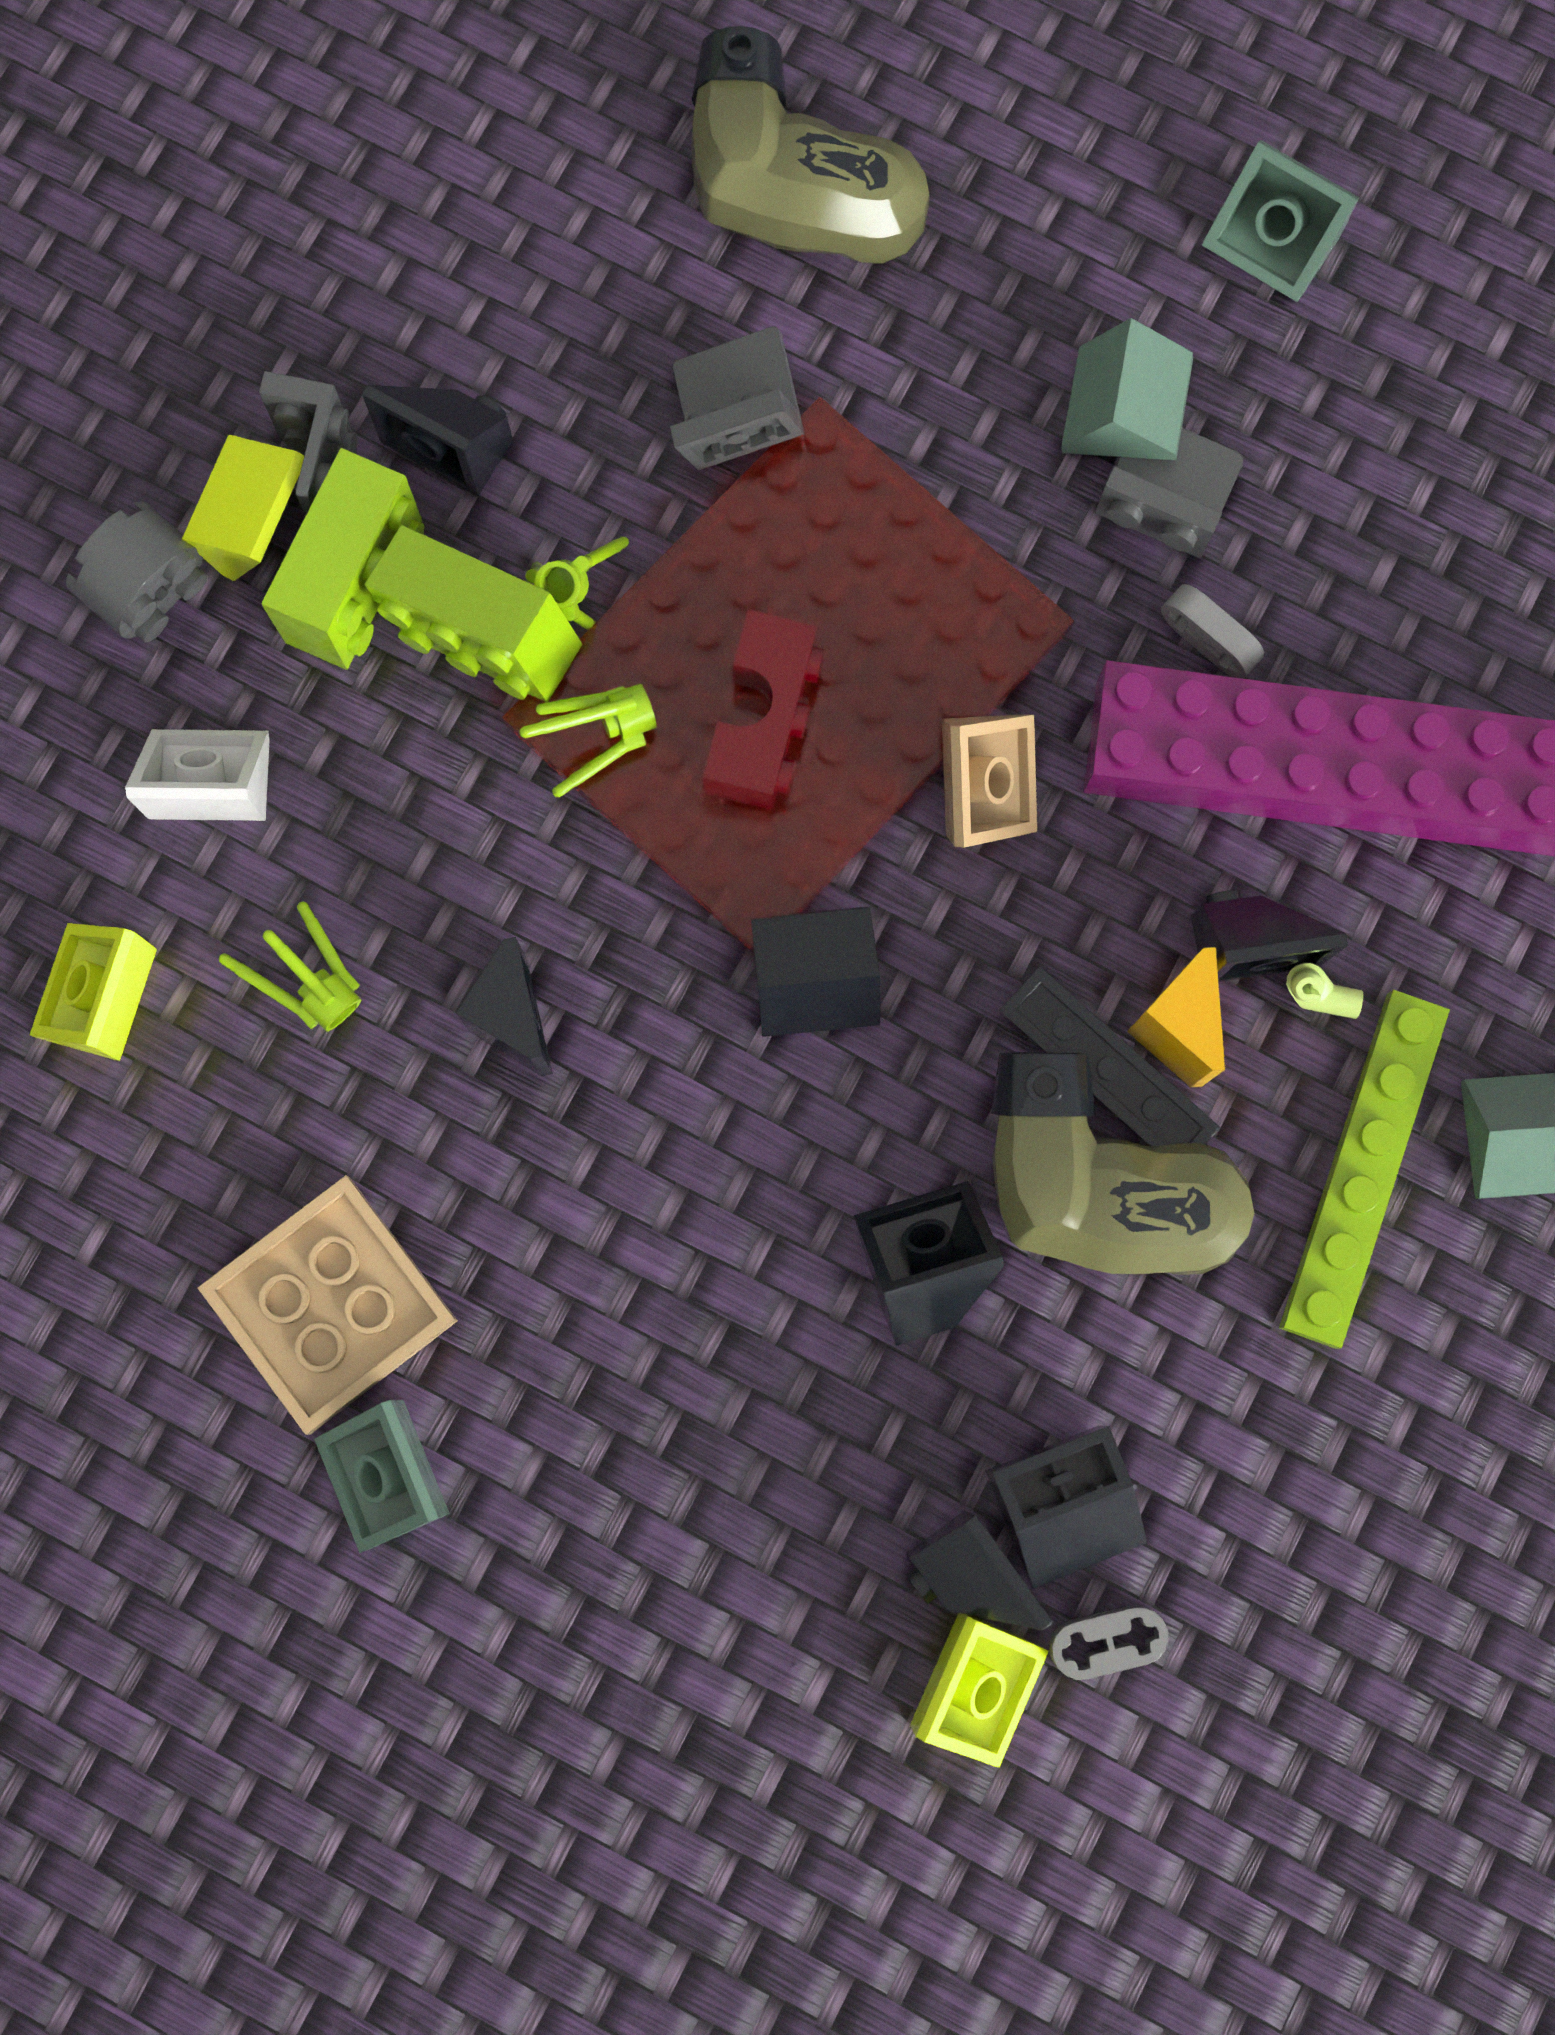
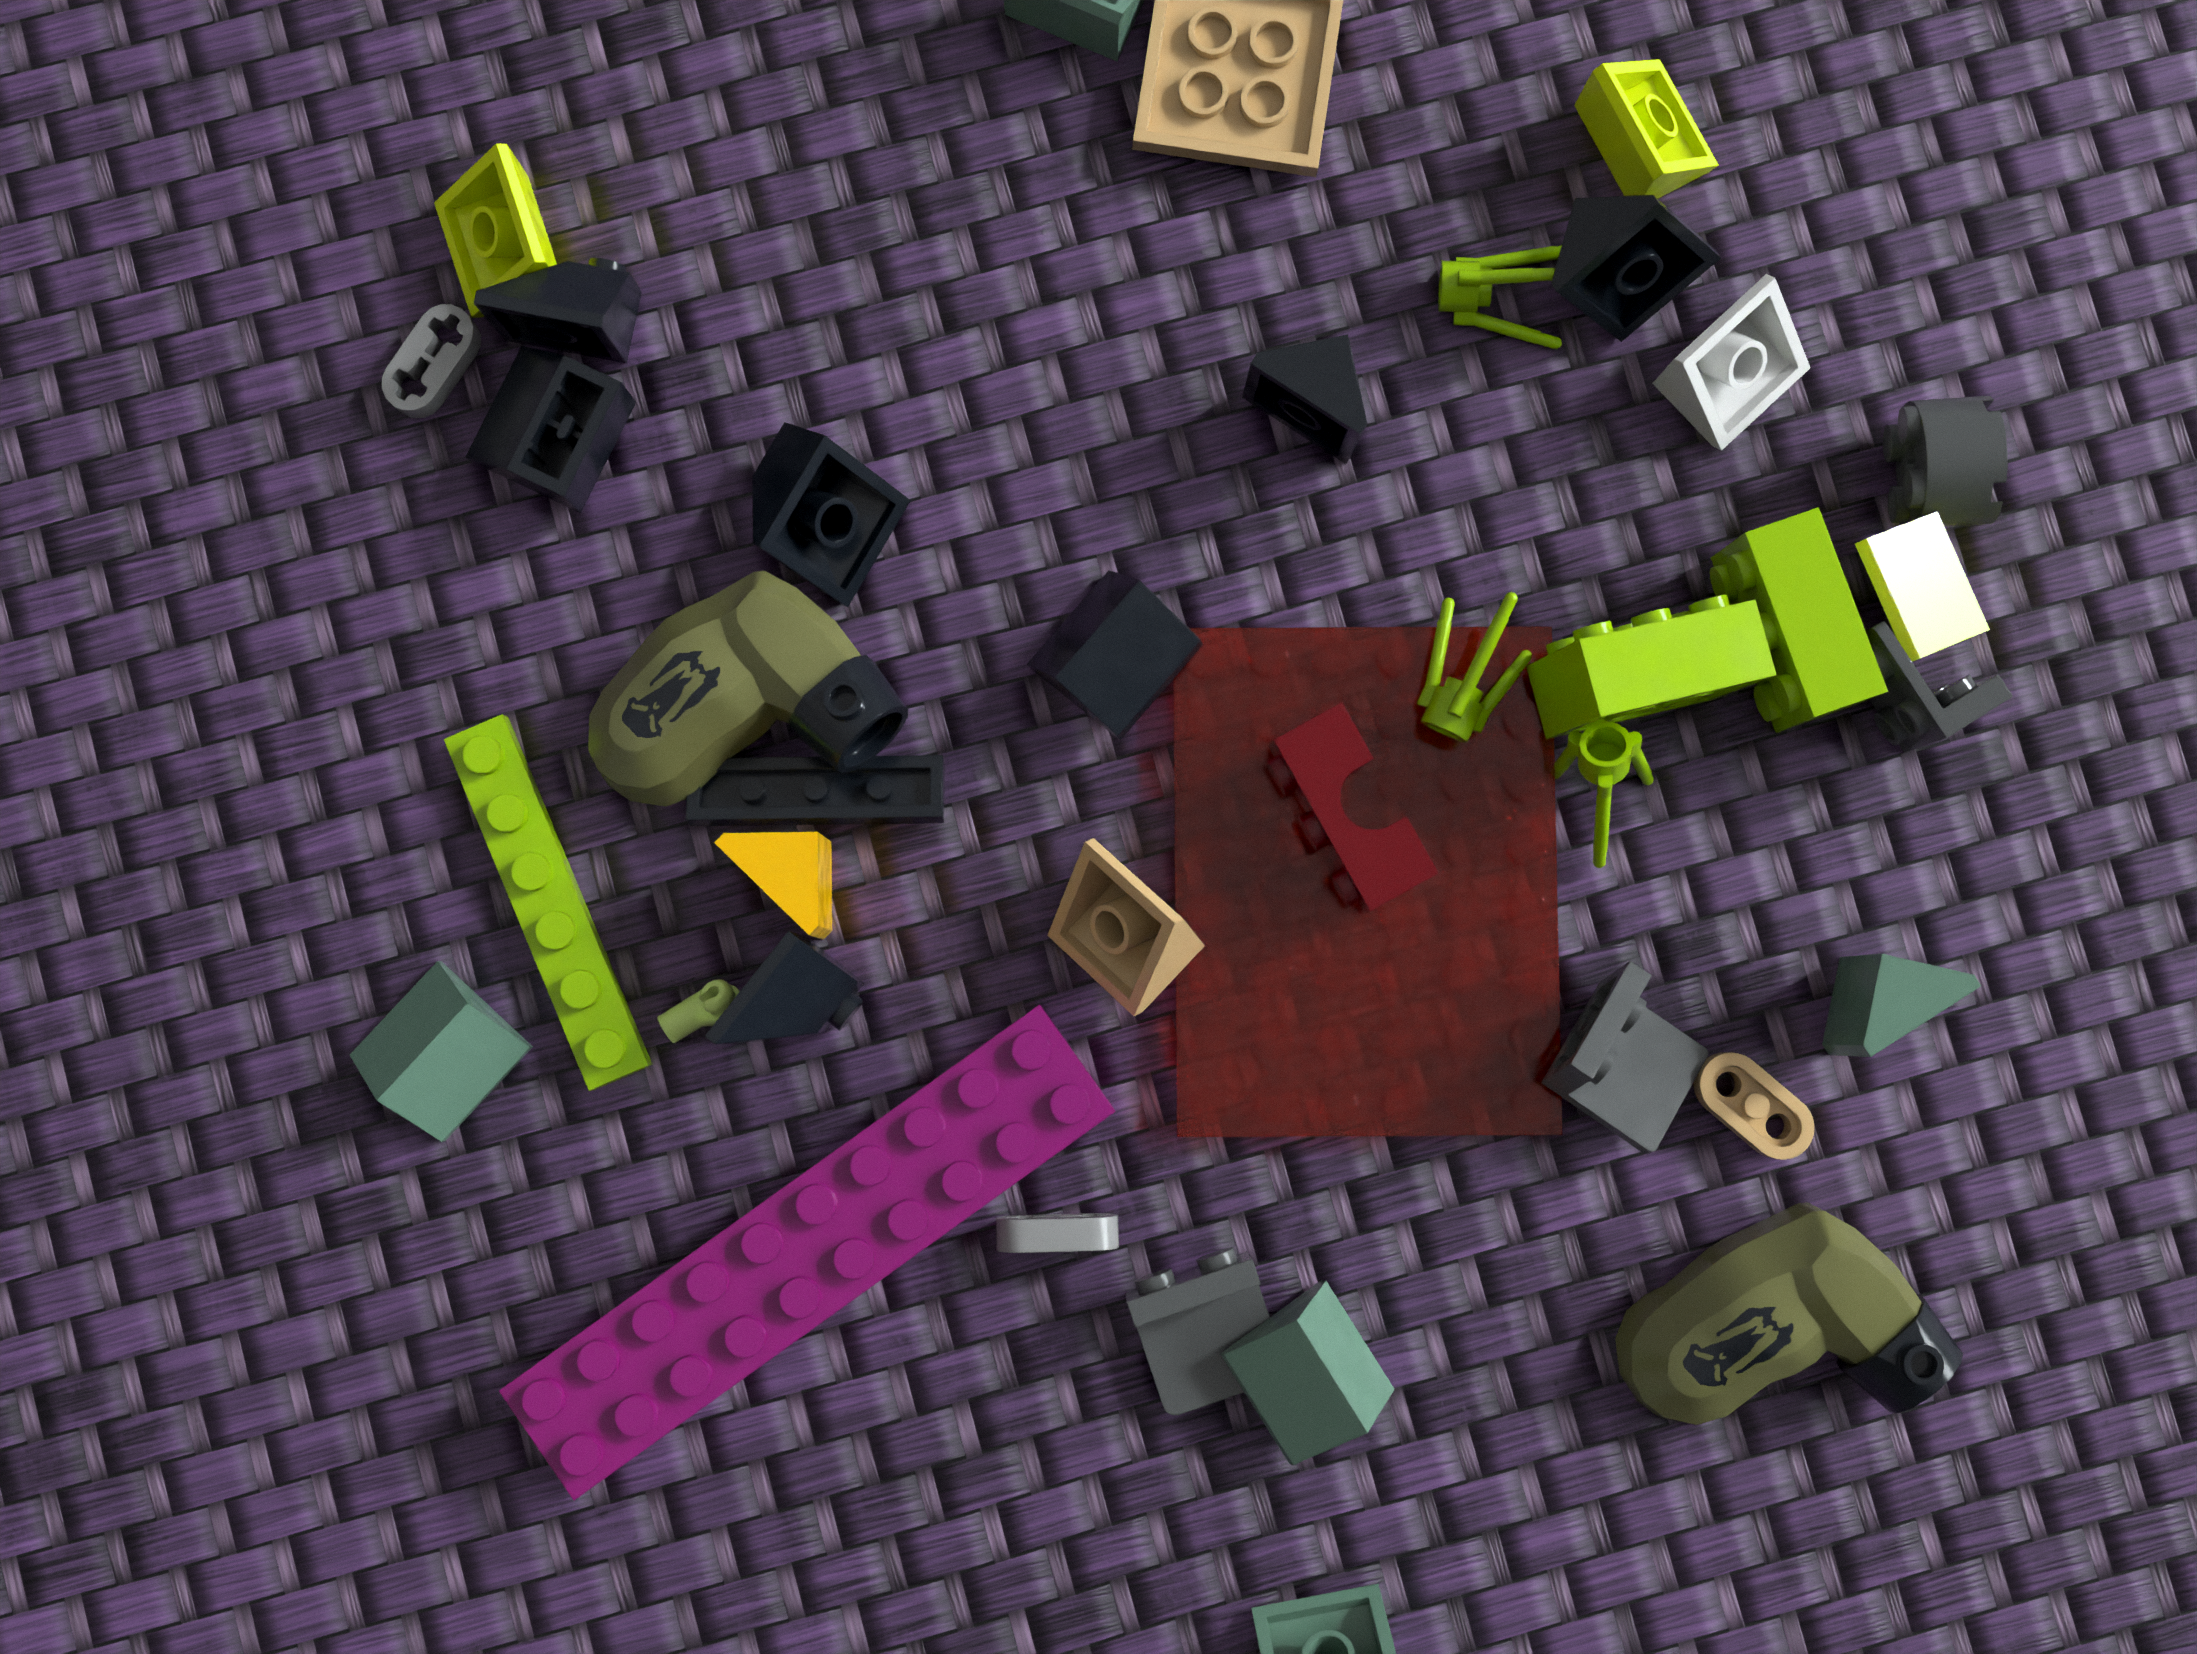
camera: 135 degrees right, 5 degrees up
black slope [362,385,513,496] -> none
none -> black slope [1551,195,1721,342]
none -> tan plate [1694,1052,1814,1160]
none -> sand green slope [1822,954,1981,1057]

